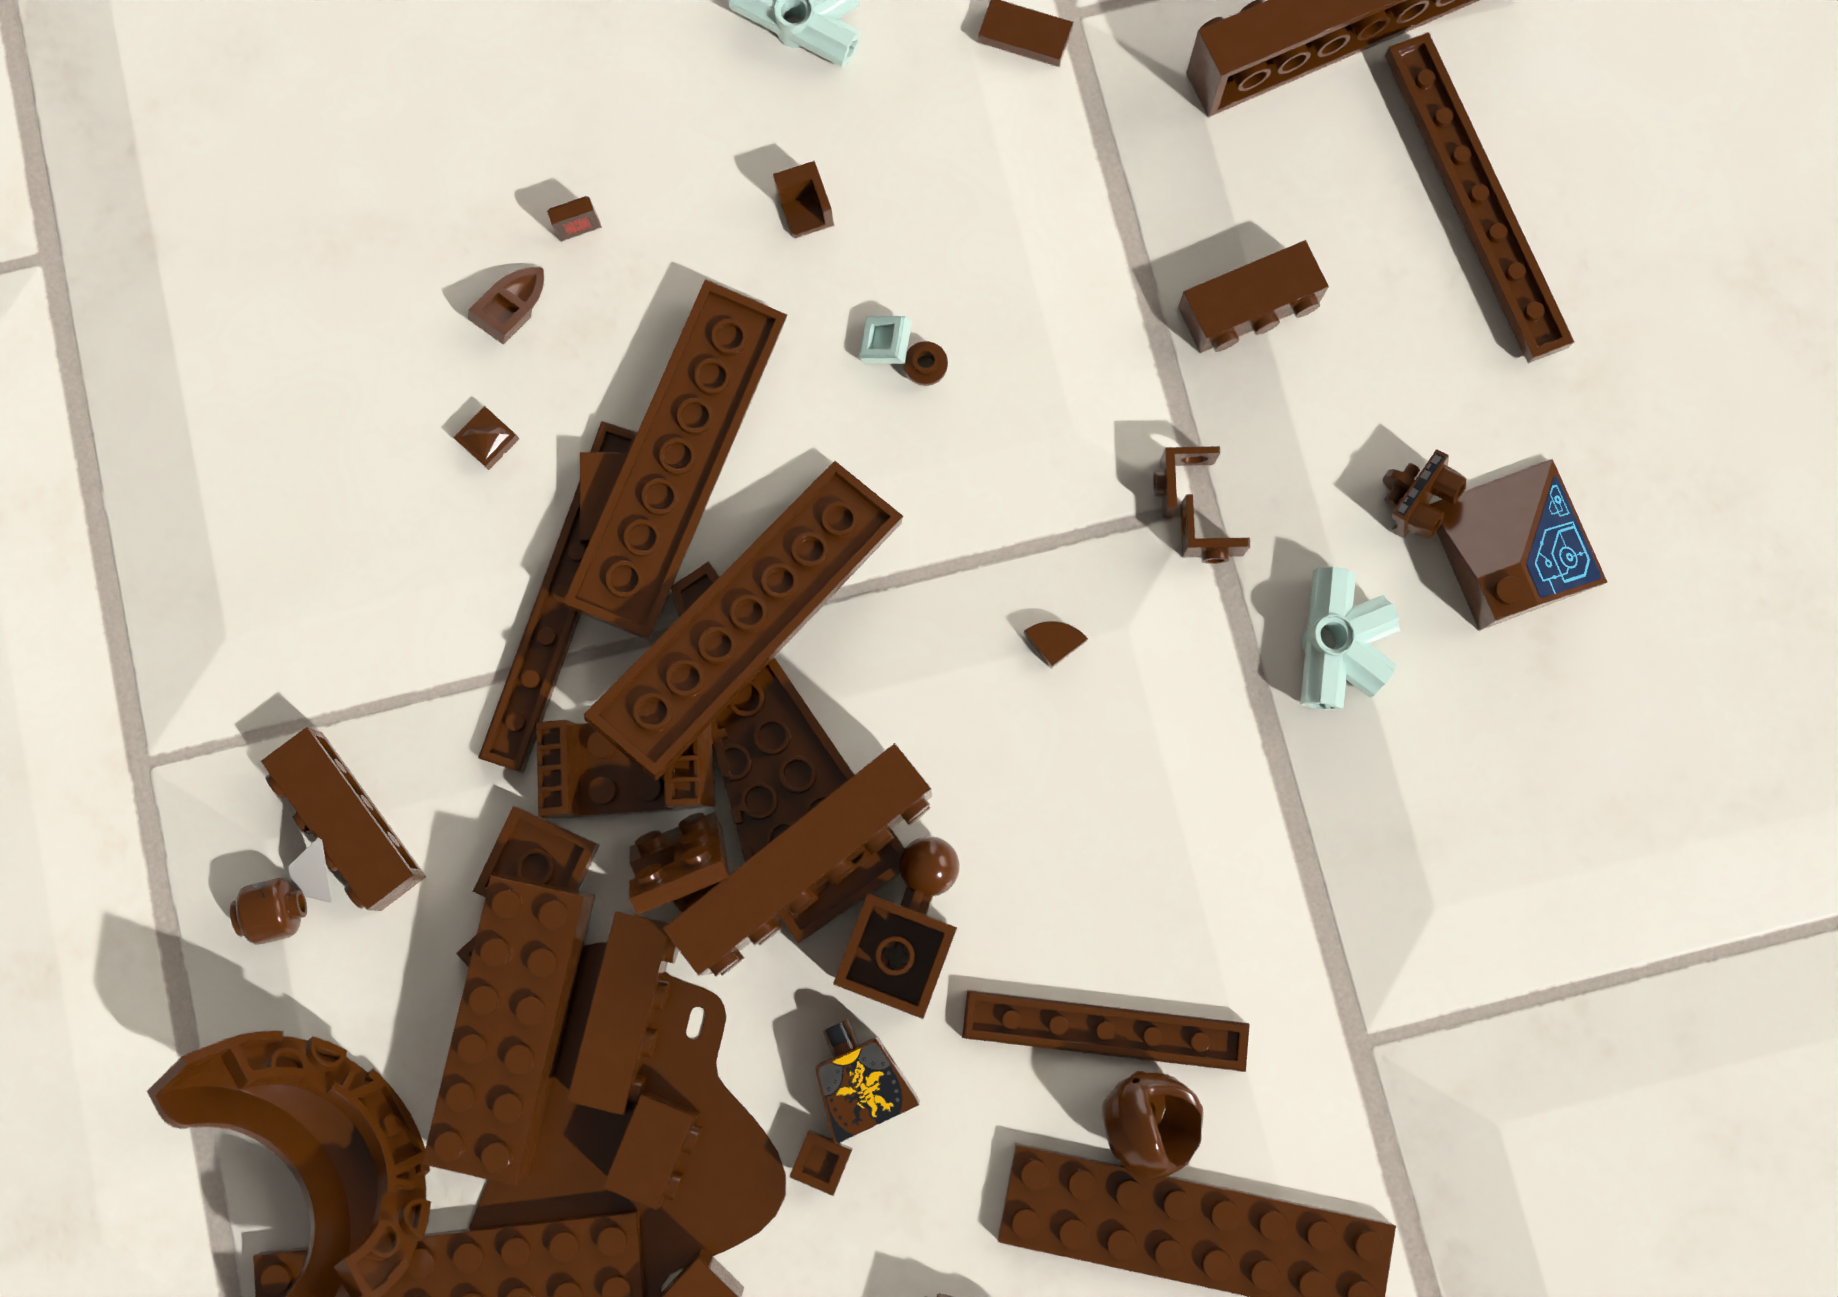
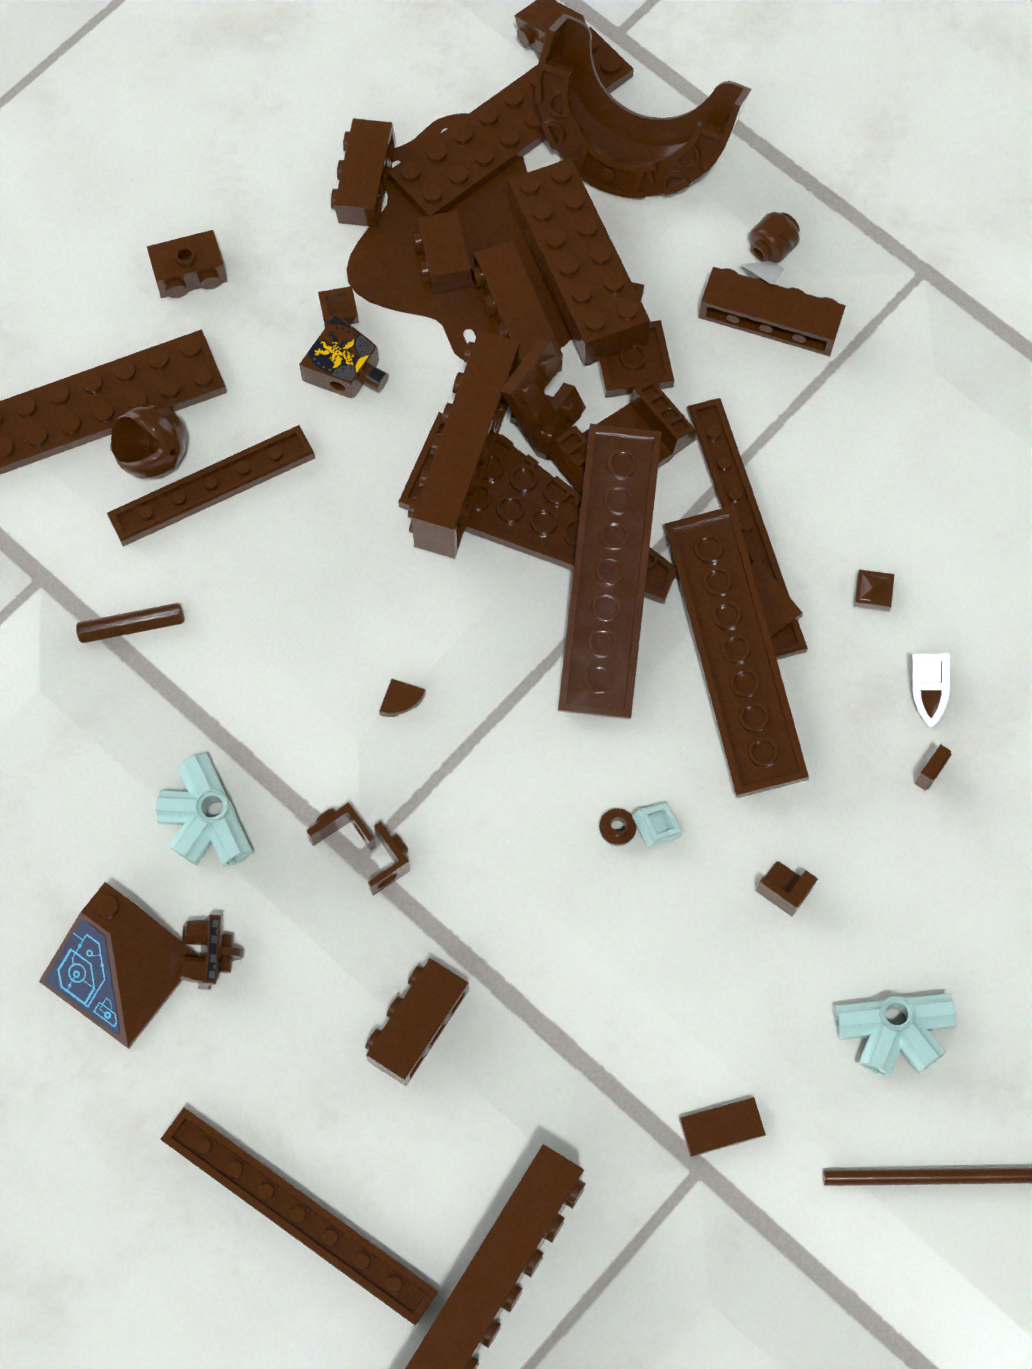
camera: 140 degrees right, 10 degrees down
reddish brown brick [833,836,960,1019] -> none
none -> reddish brown axle [76,603,184,643]

